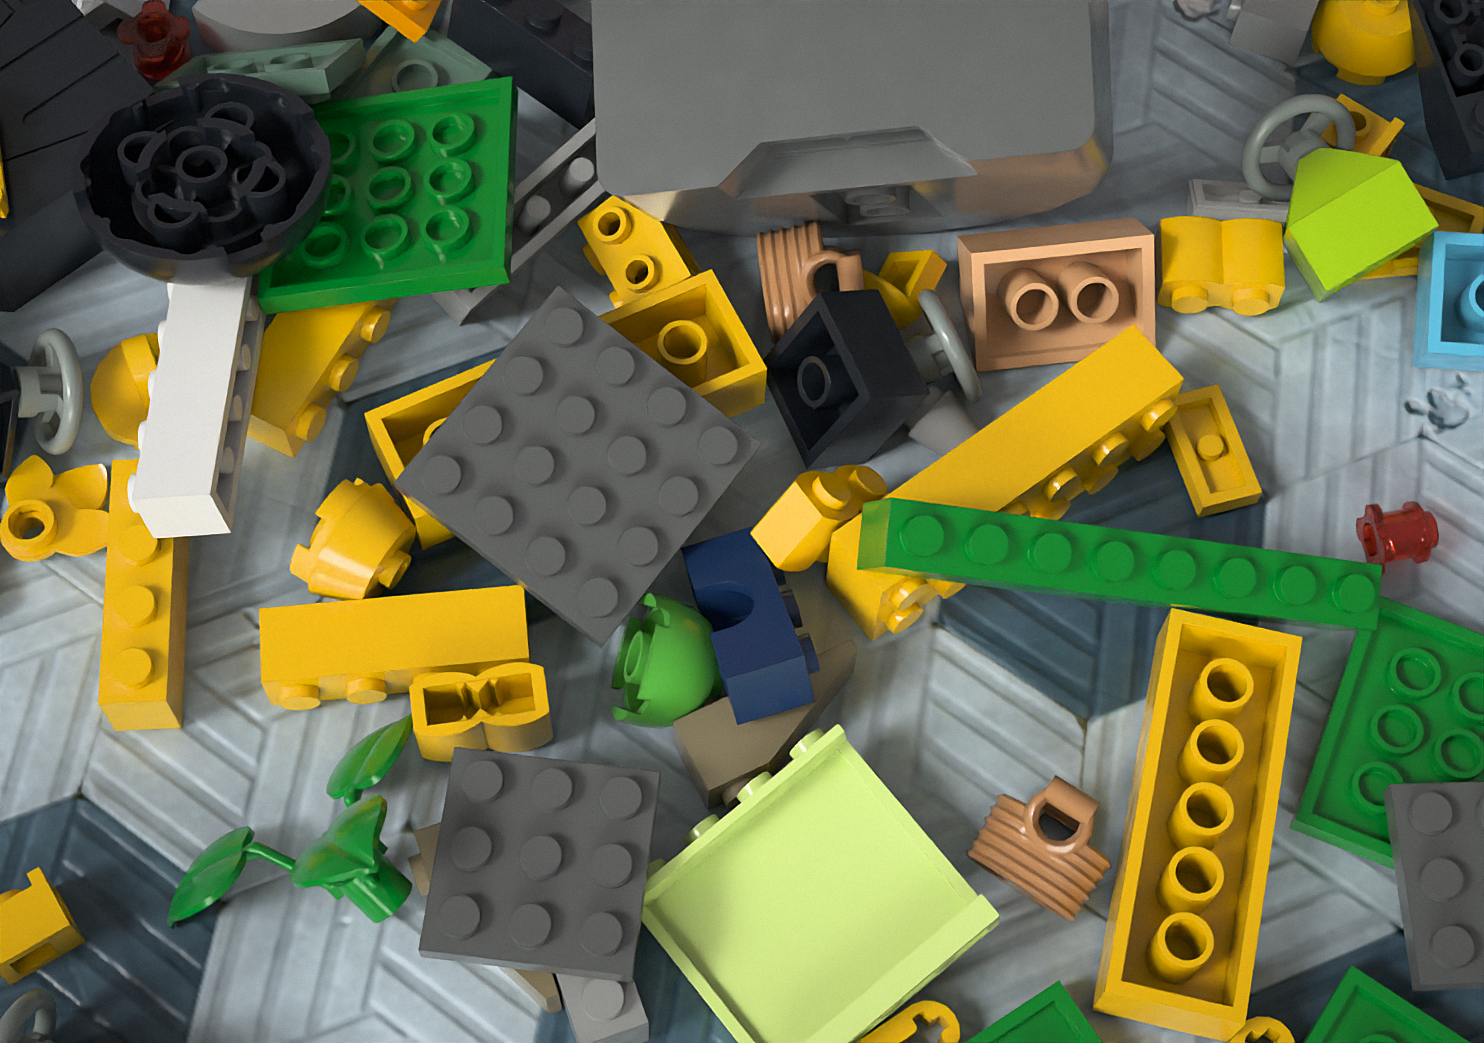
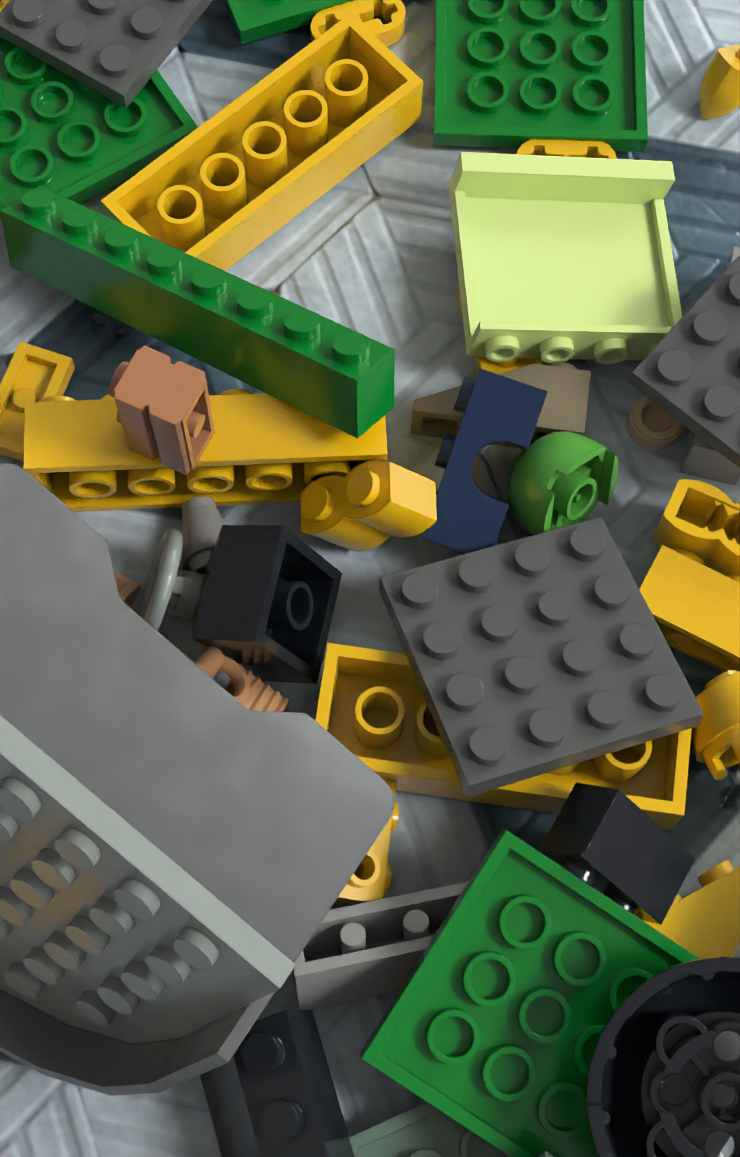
camera: 145 degrees left, 5 degrees up
medium nougat piece [966,775,1112,922] -> none
none -> nougat brick [109,346,215,475]
none -> black brick [540,782,695,925]

